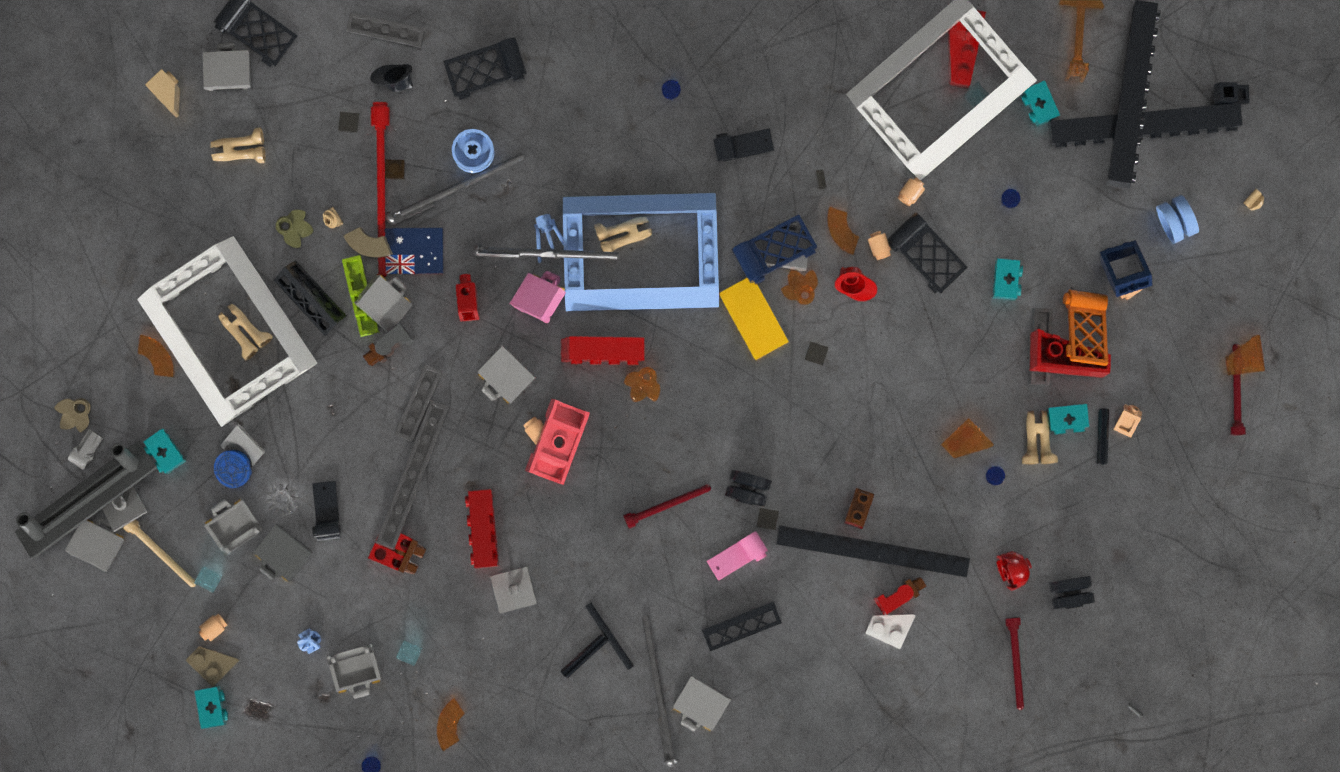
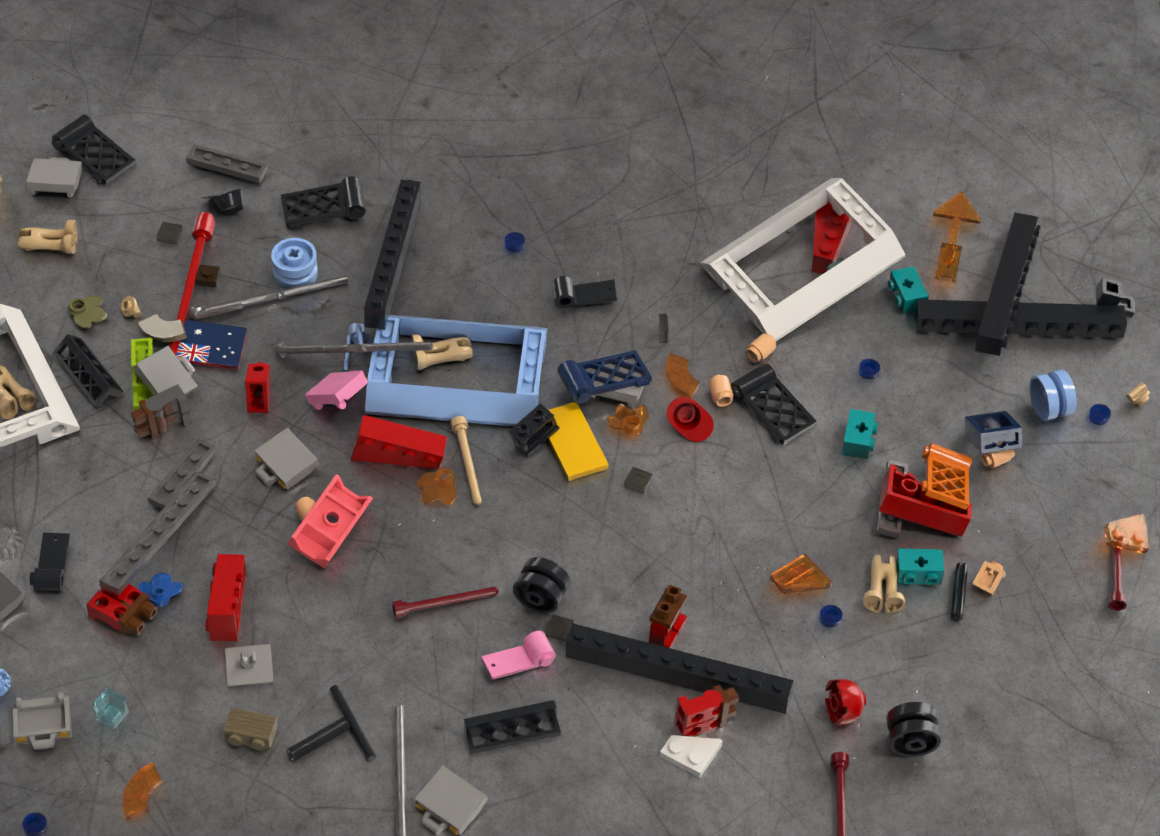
camera: 10 degrees right, 35 degrees down
none -> blue plate [138,572,183,607]
none -> dark tan brick [224,708,278,750]
none -> black brick [364,179,421,330]
none -> tan piece [450,416,482,505]
none -> black hinge [509,404,560,457]
none -> clear blue tile [1089,404,1111,425]

